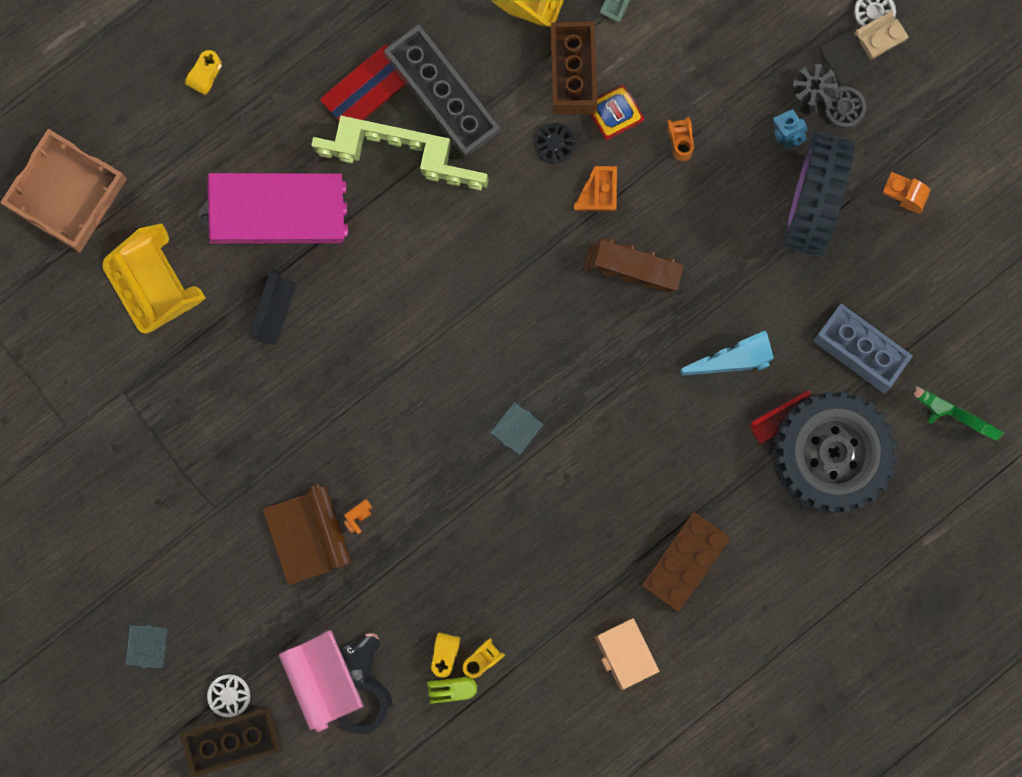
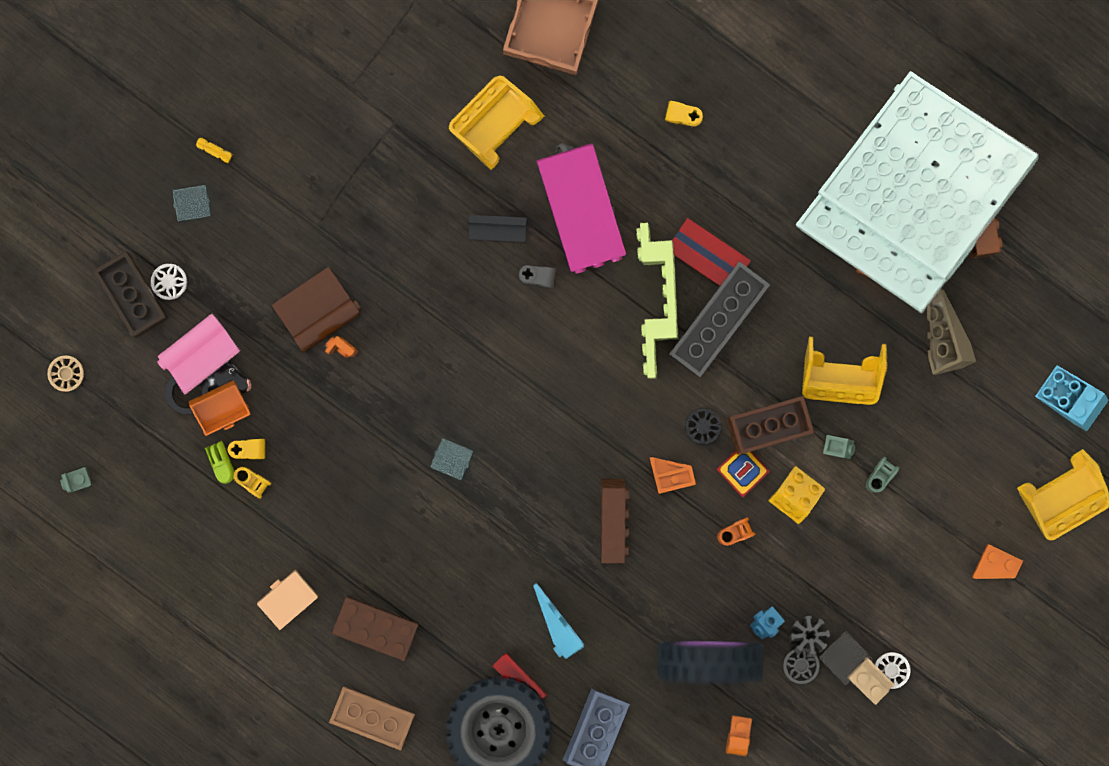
camera: 70 degrees right, 5 degrees up
none -> orange container [189,380,251,436]
none -> yellow axle [196,138,232,163]
none -> medium nougat tile [329,686,415,751]
none -> dark grey piece [519,265,556,288]
none -> yellow bracket [769,466,825,524]

